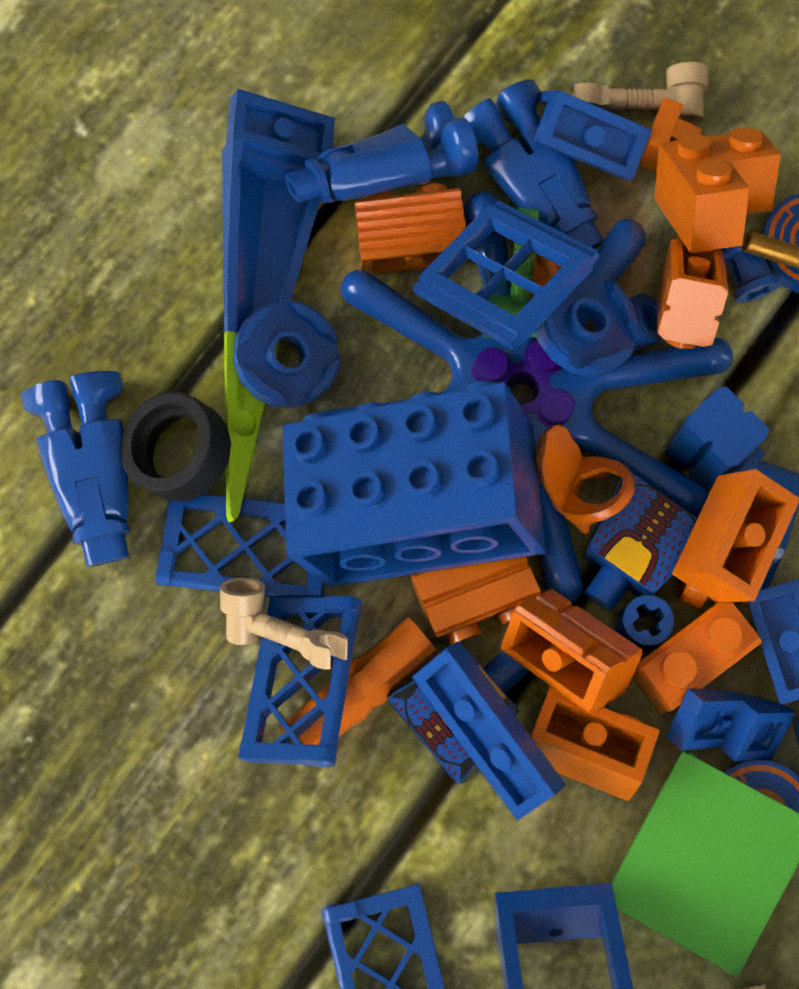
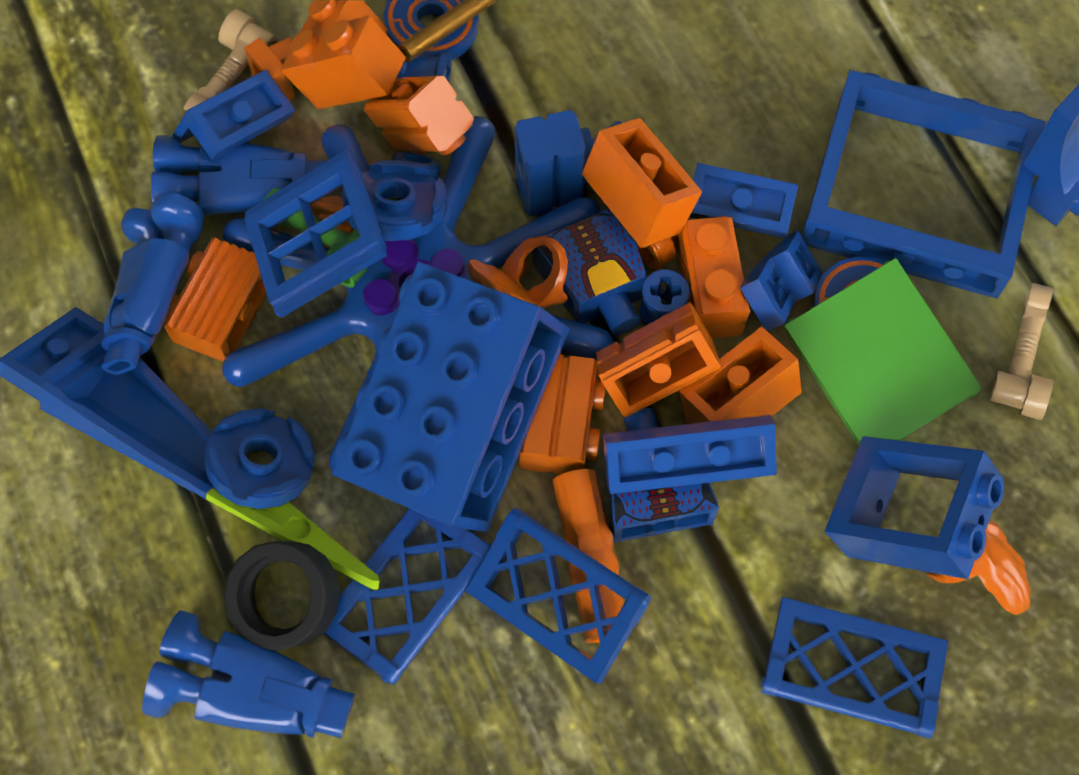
camera: 60 degrees left, 10 degrees down
tan brick [220,578,348,669] -> none

